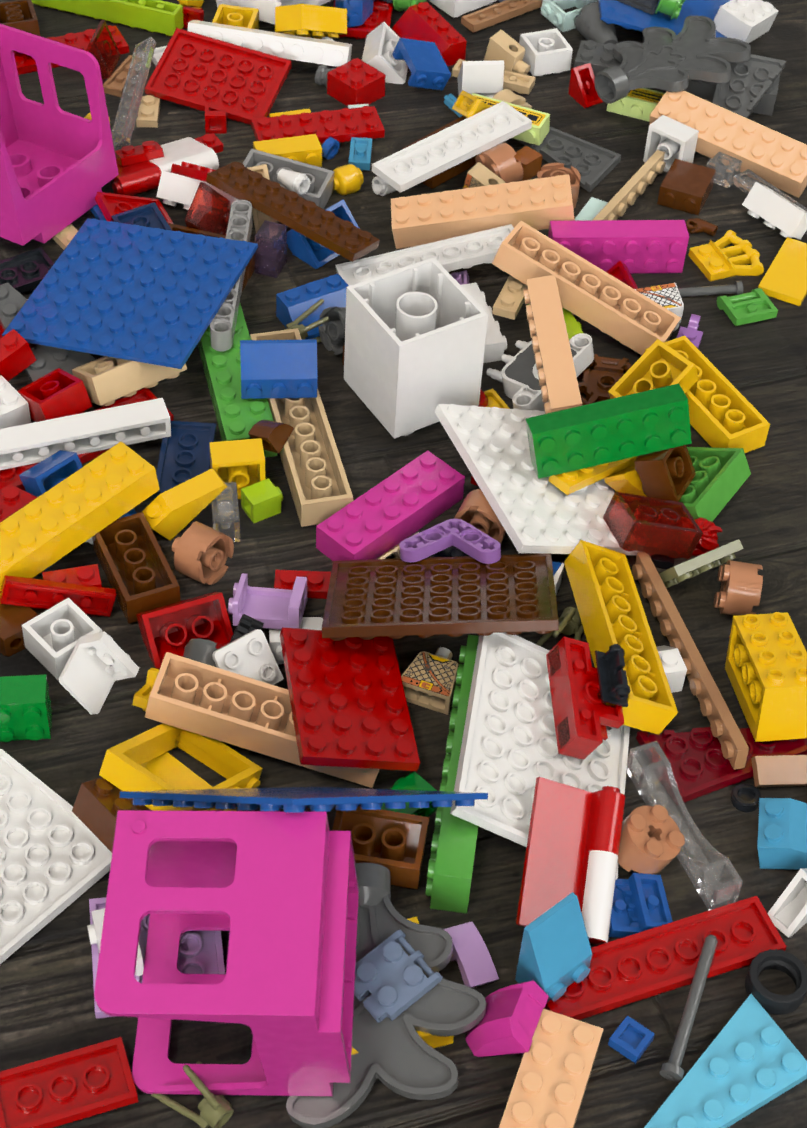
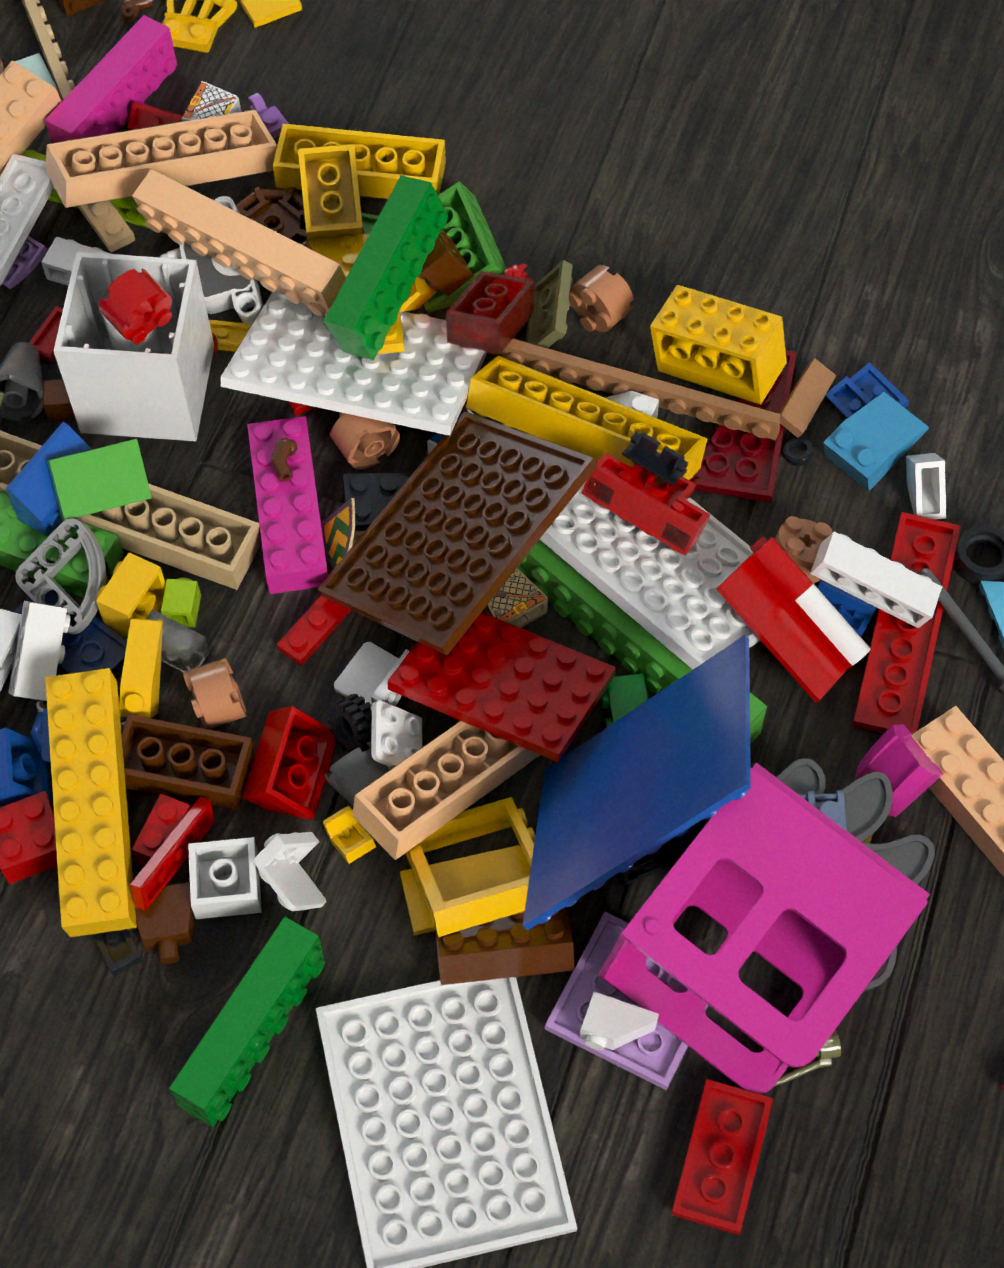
camera: 50 degrees left, 15 degrees up
lavender panel [228,573,307,629] -> none
reddish brown brick [248,420,294,453] -> none
medium lavender beam [399,519,501,564] -> none
lavender slope [443,922,499,988] -> none
dark azure slope [515,892,592,1002] -> none
blue plate [608,1015,655,1064] -> none
clear arch [626,741,743,910] -> none
dark grey bar [678,281,743,297] -> none
bright green plate [717,288,778,326] -> none
none -> white brick [8,601,70,701]
none -> light grey beam [15,518,106,634]
none -> bright green tile [47,439,152,521]
none -> red brick [99,269,172,345]
none -> reddish brown arm [270,438,298,482]
none -> white brick [810,532,942,628]

